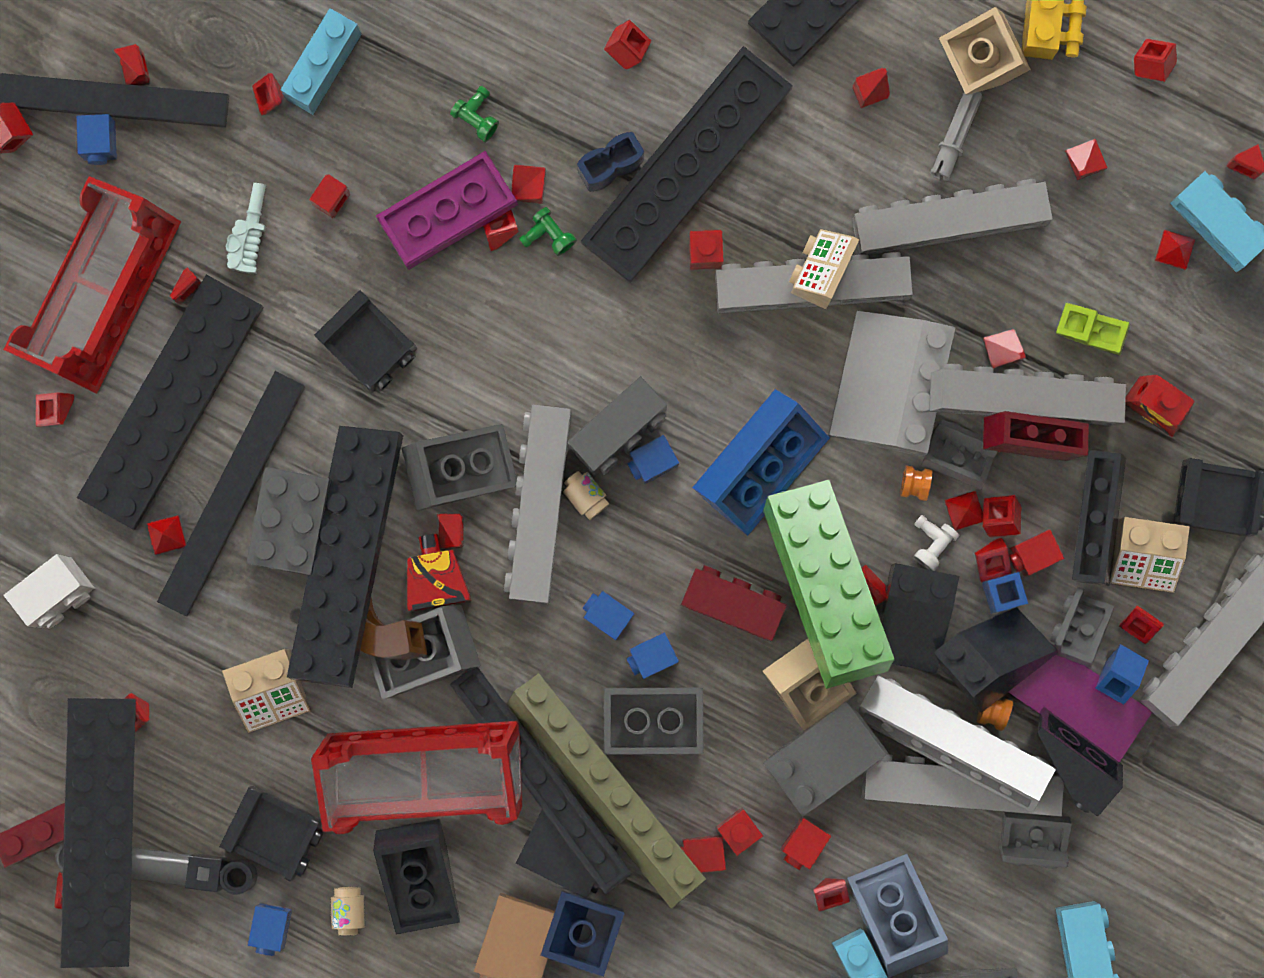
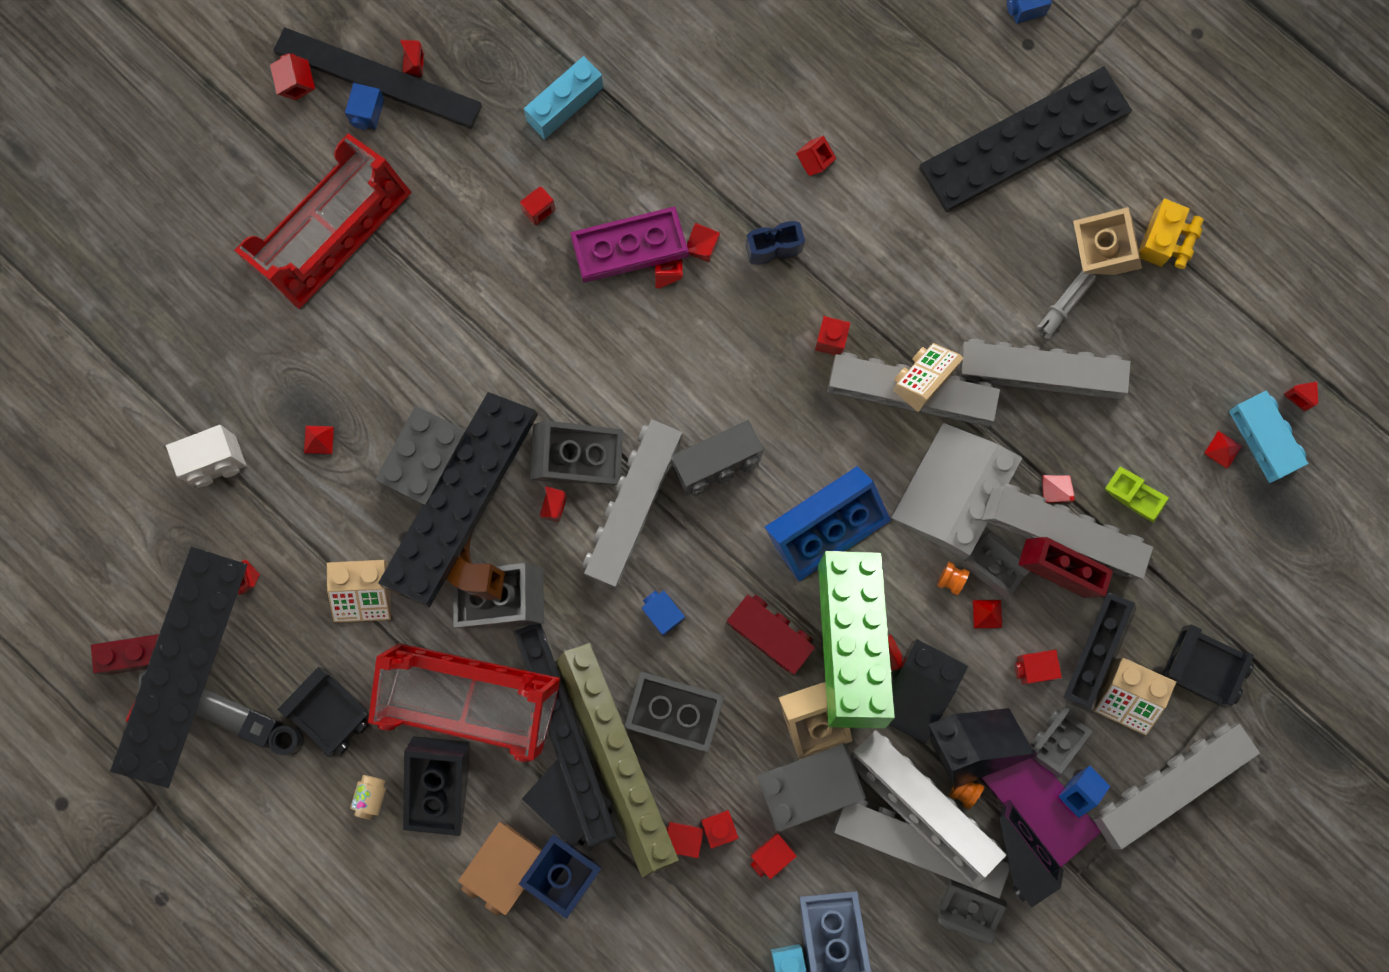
camera: 15 degrees right, 5 degrees down
red slope [36,392,74,427] -> none
black plate [77,274,264,530] -> none
black tile [157,371,305,617] -> none
red slope [170,267,201,304] -> none
light aqua piece [226,183,266,274] -> none
blue brick [248,903,292,956] -> none
red slope [252,73,283,115] -> none
black panel [314,290,418,393] -> none
torso [407,534,471,612] -> none
green piece [450,86,499,143] -> none
green piece [519,207,577,256] -> none
tan brick [563,471,610,520] -> none
black plate [581,46,793,283] -> none
blue brick [626,632,679,679] -> none
blue brick [627,435,679,484] -> none
red slope [813,878,850,911] -> none
red slope [852,68,890,108] -> none
white piece [913,515,960,571] -> none
red slope [975,537,1012,583] -> none
blue brick [982,572,1028,614] -> none
red slope [983,495,1022,537] -> none
red slope [1065,139,1107,180] -> none
red slope [1119,606,1164,645] -> none
red torso [1125,375,1195,437] -> none
red slope [1134,39,1177,82] -> none

